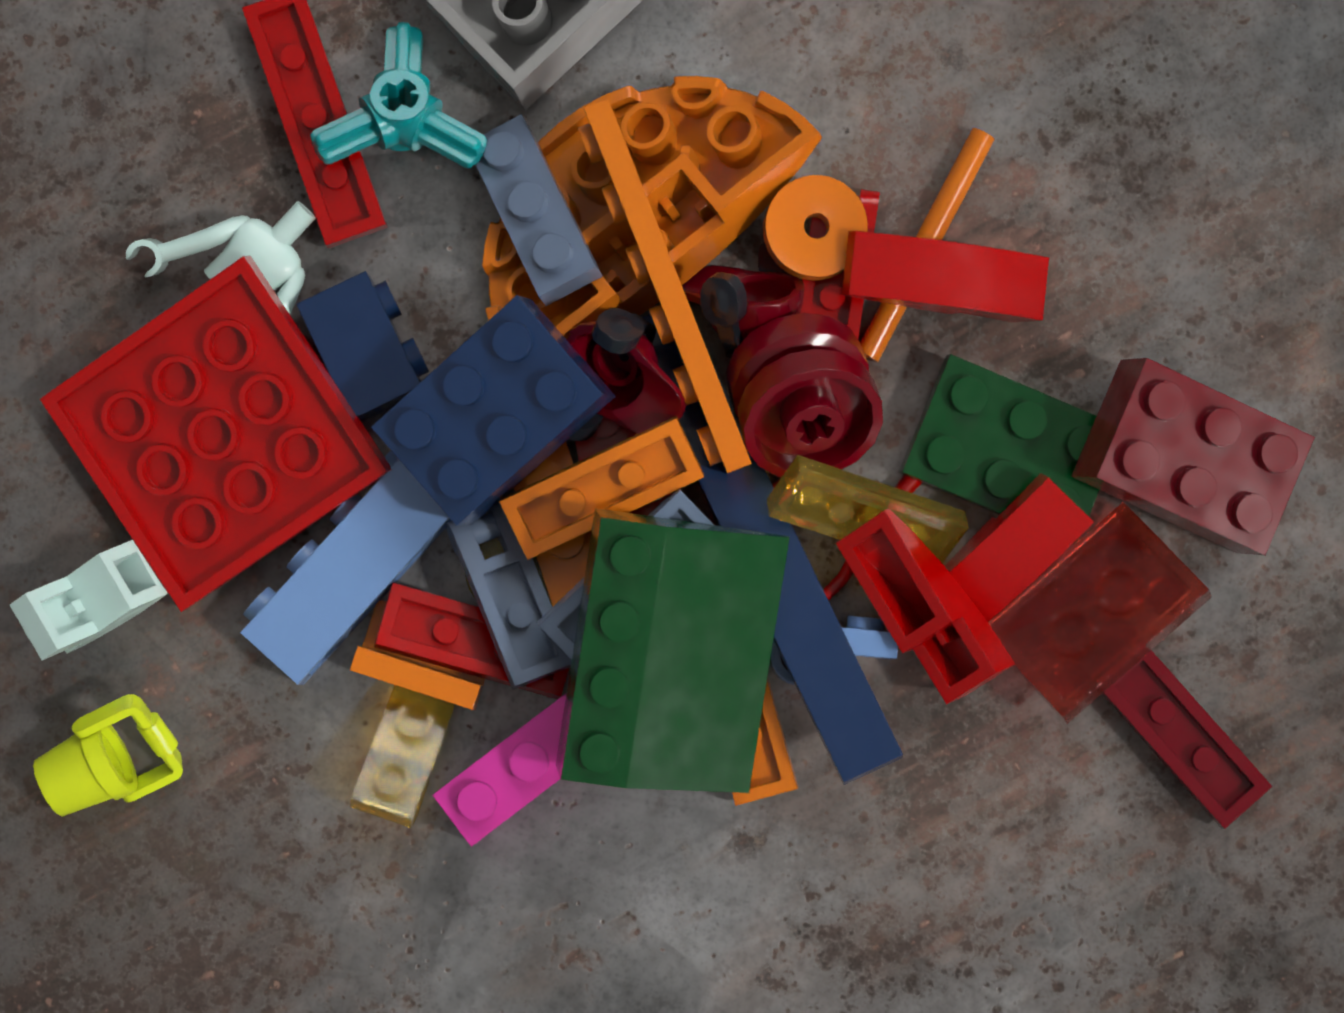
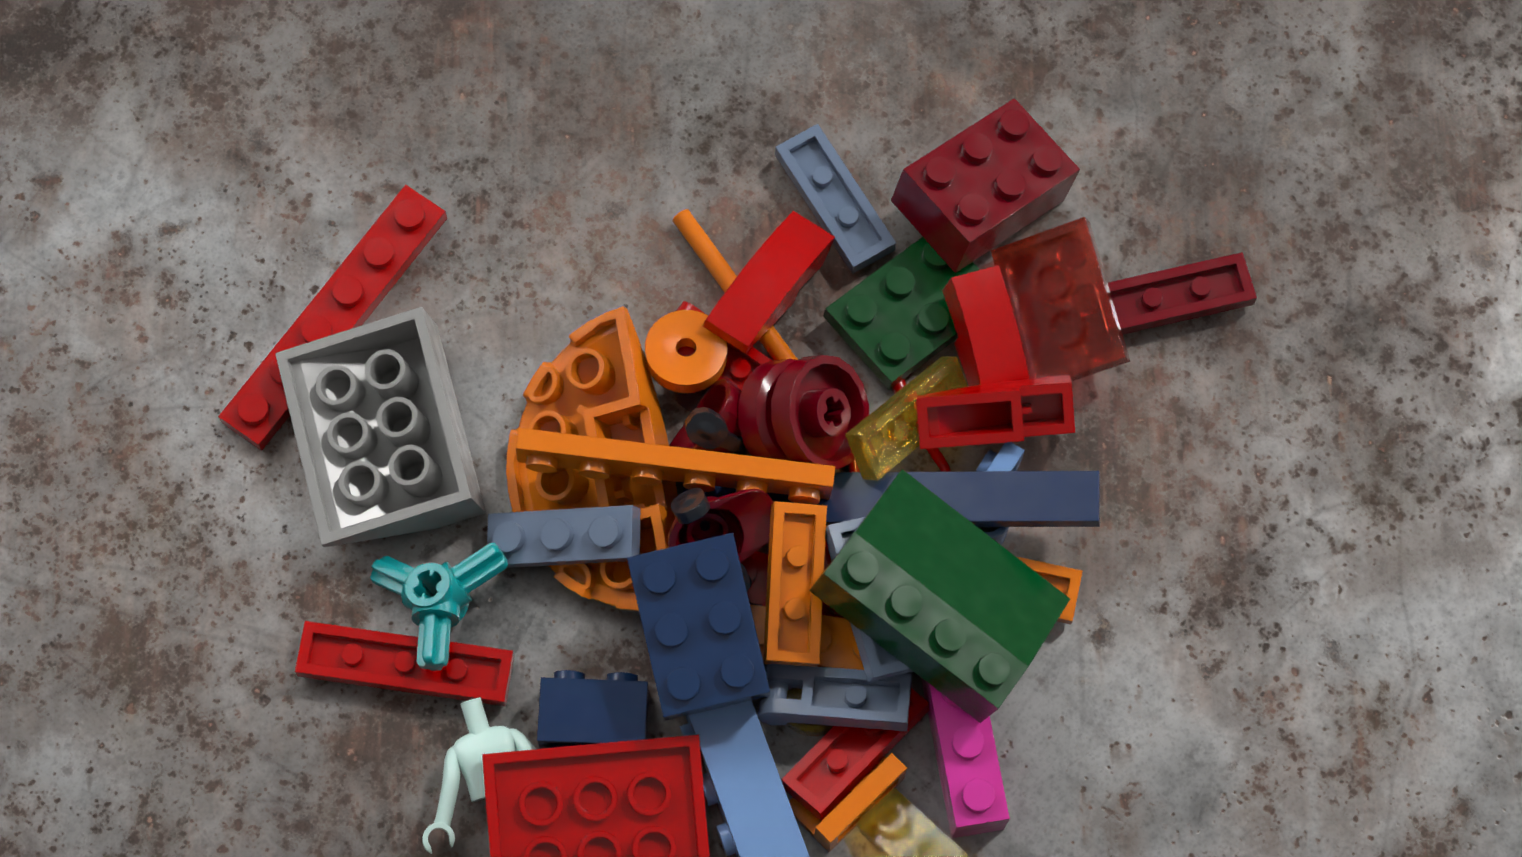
camera: 65 degrees left, 15 degrees down
none -> sand blue plate [775,124,896,274]

